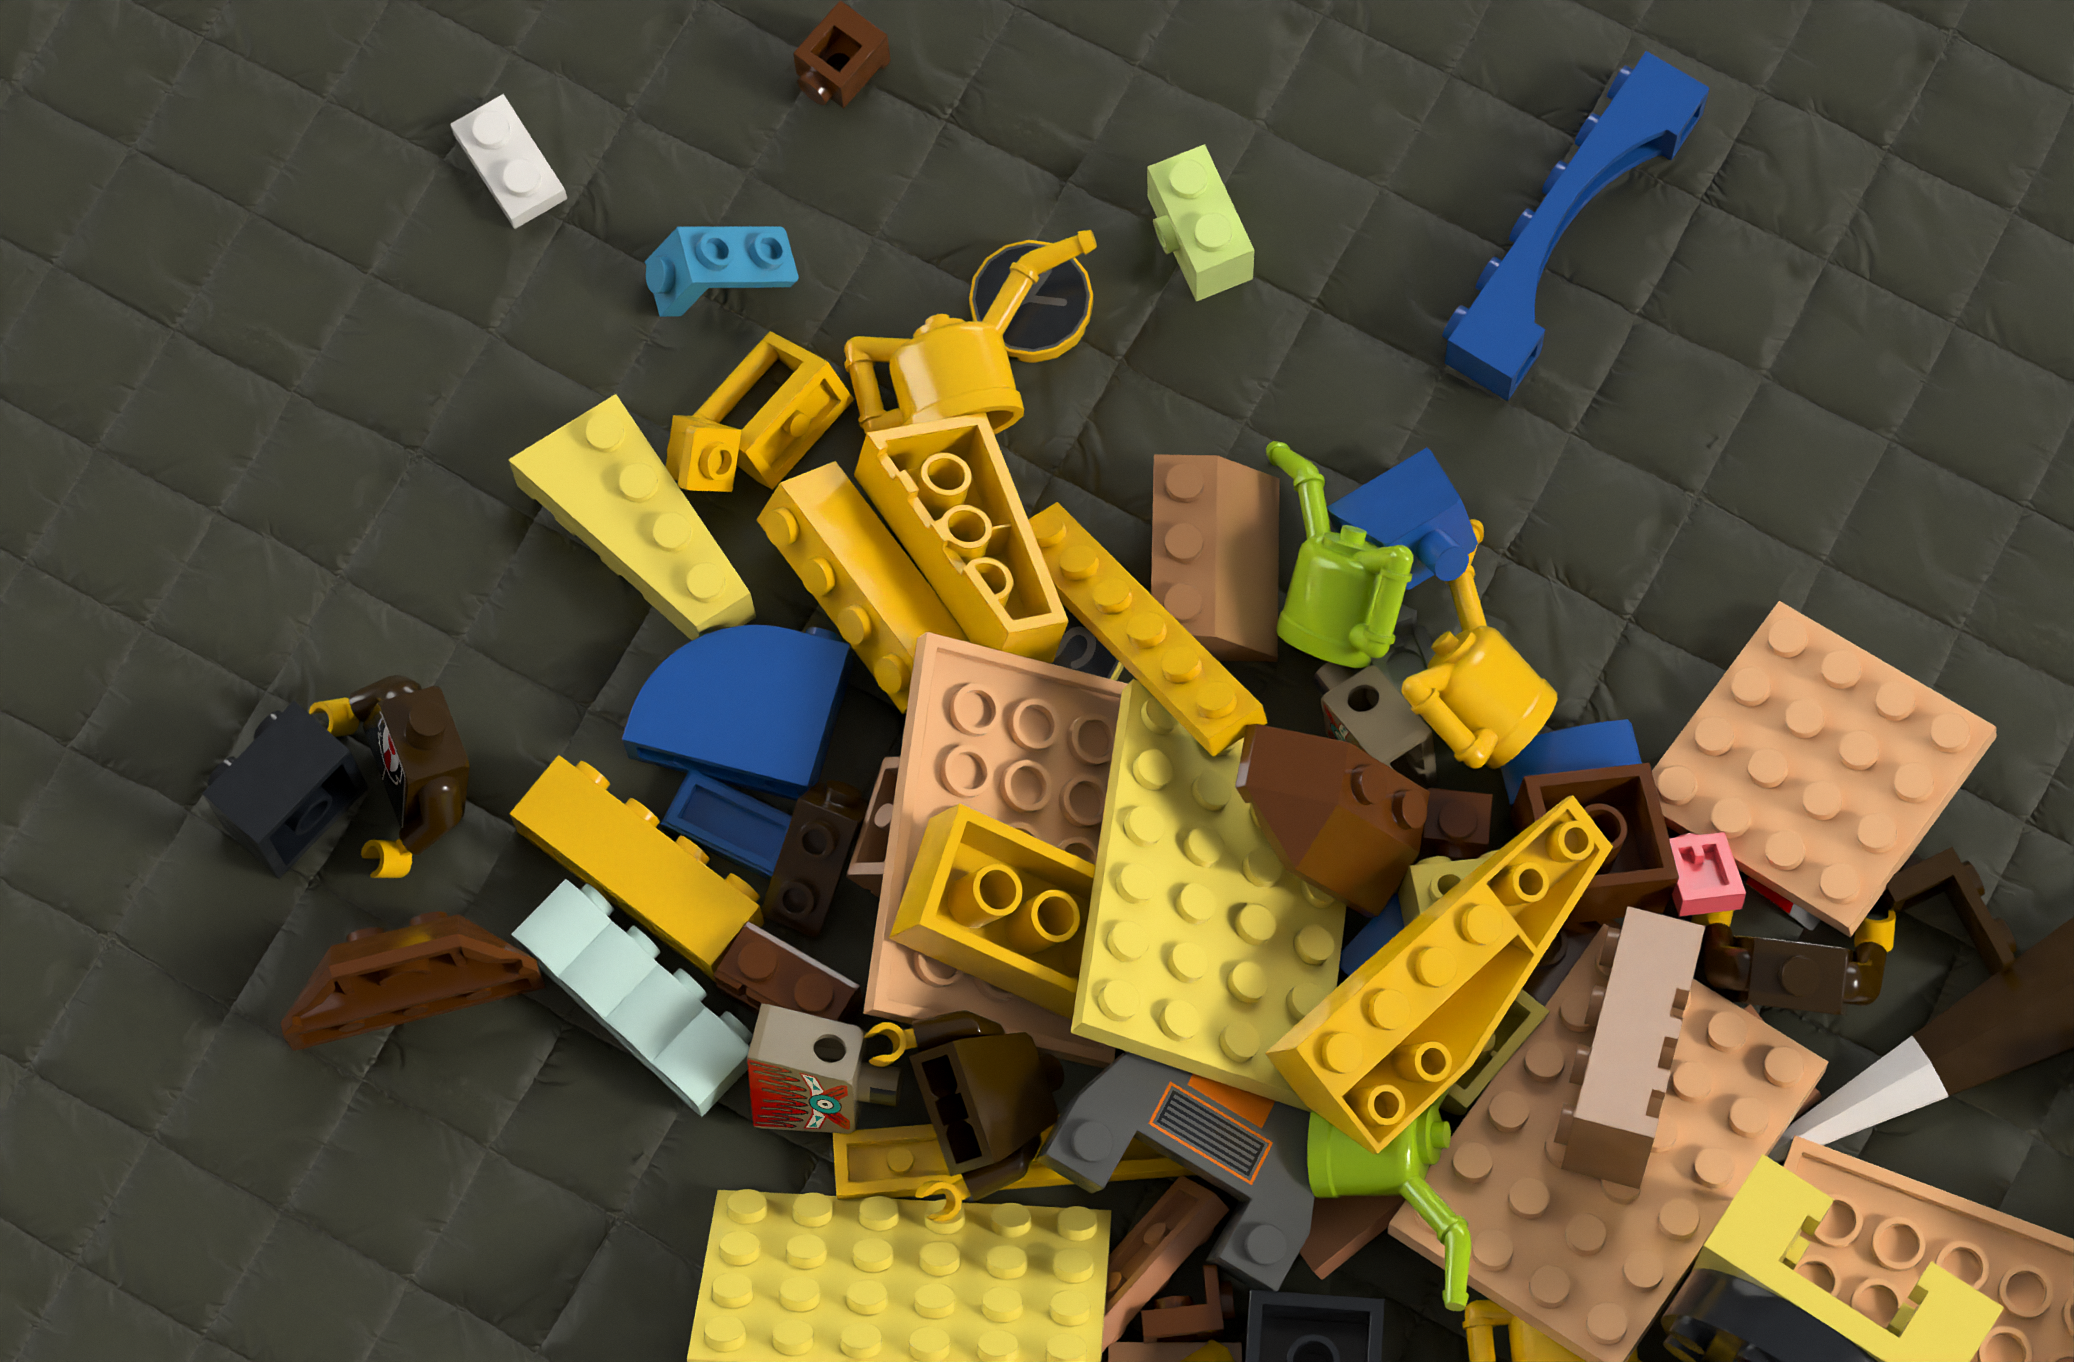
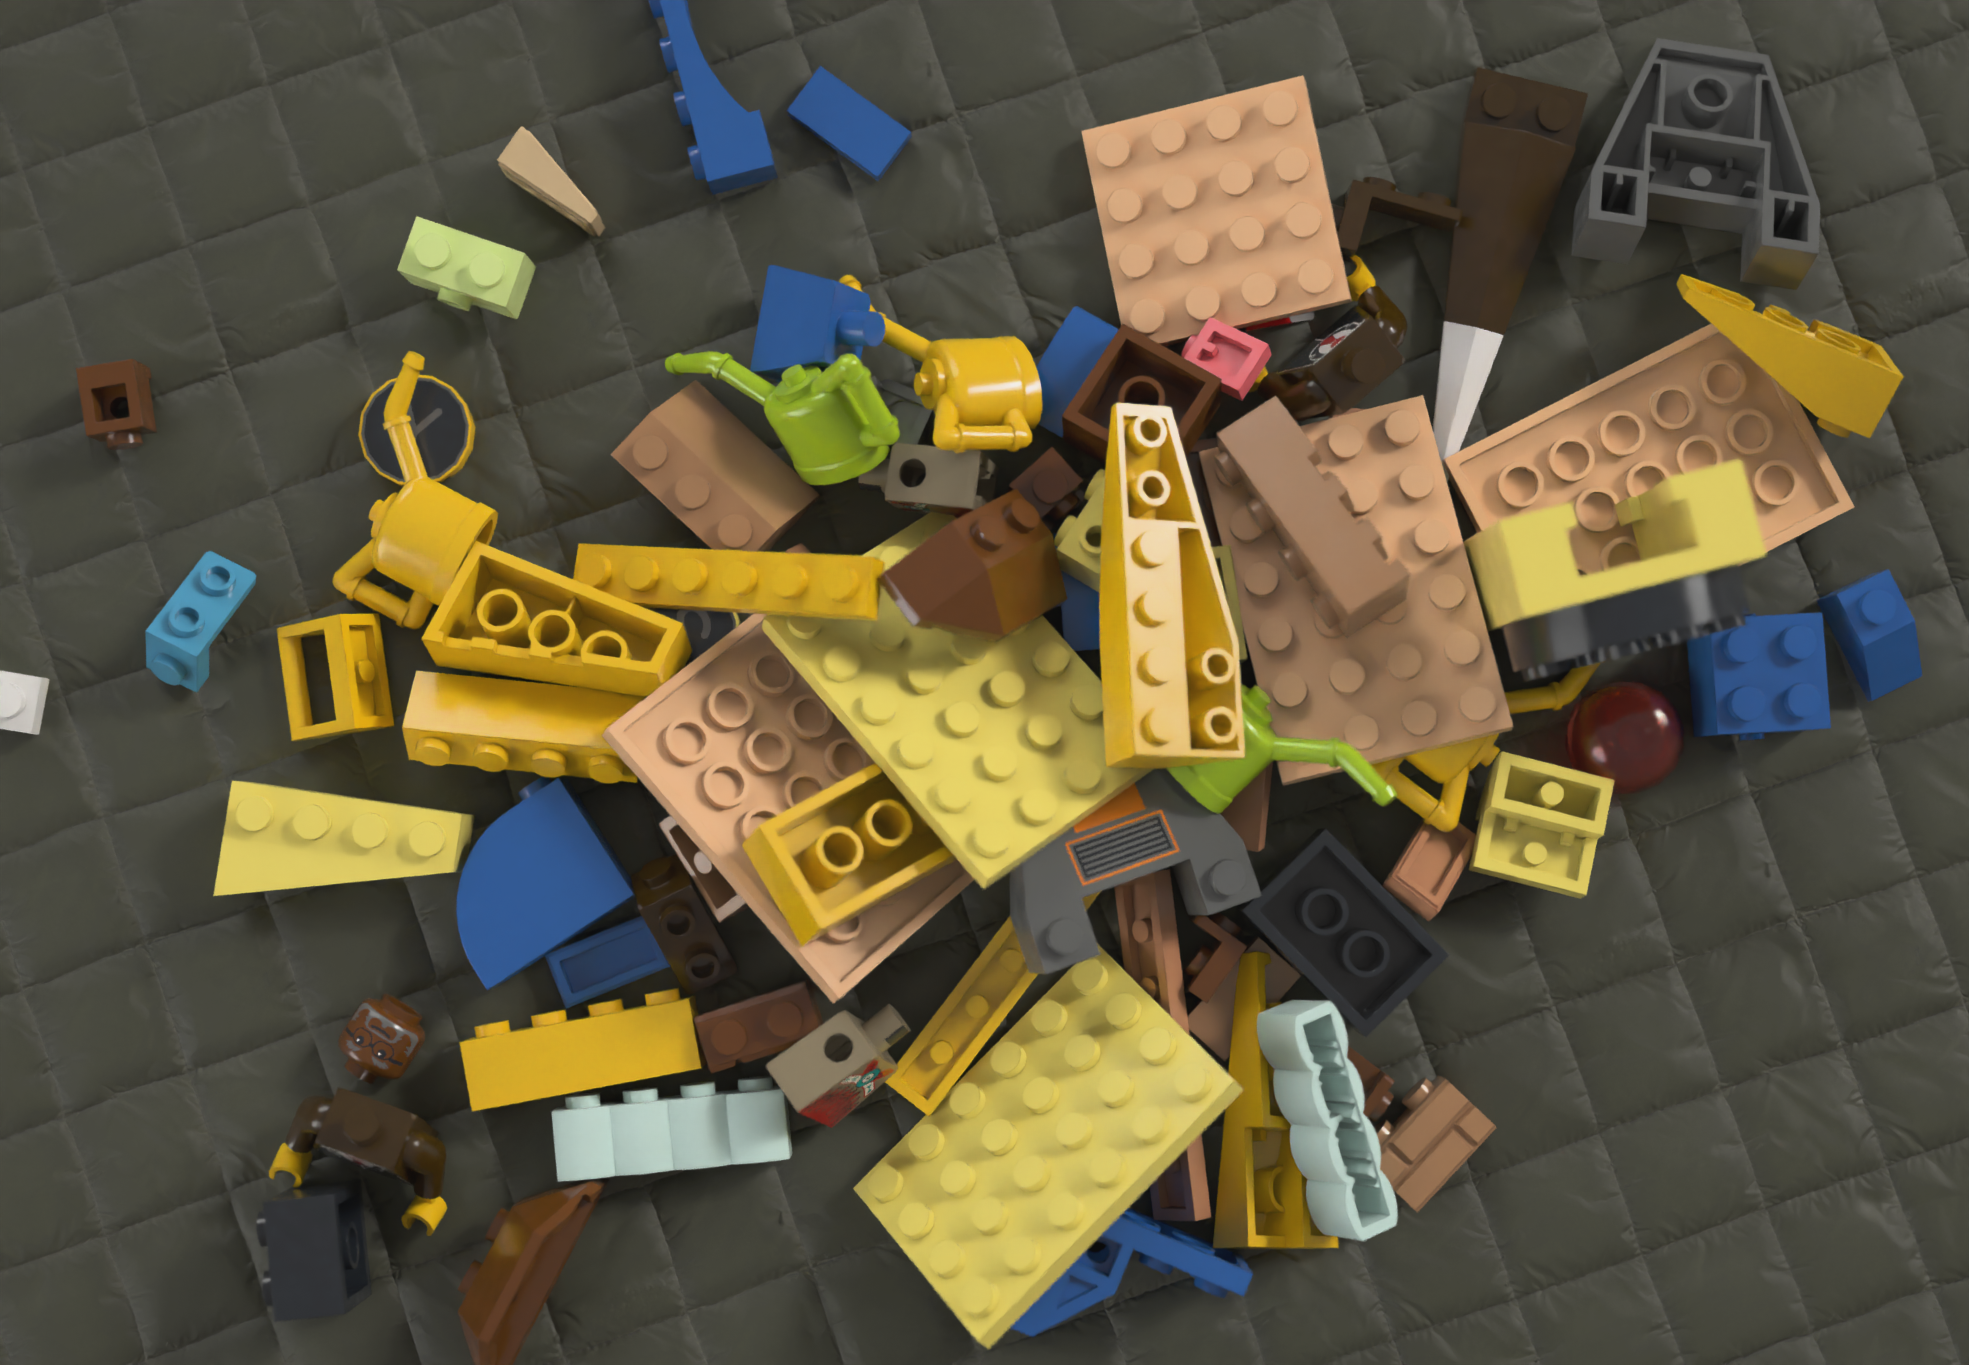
camera: 50 degrees left, 15 degrees up
yellow bracket [665,415,742,492] -> none
dark brown torso [864,1010,1064,1222] -> none
none -> reddish brown head [338,994,425,1084]
none -> tan slope [497,126,605,237]
none -> blue tile [787,66,912,181]

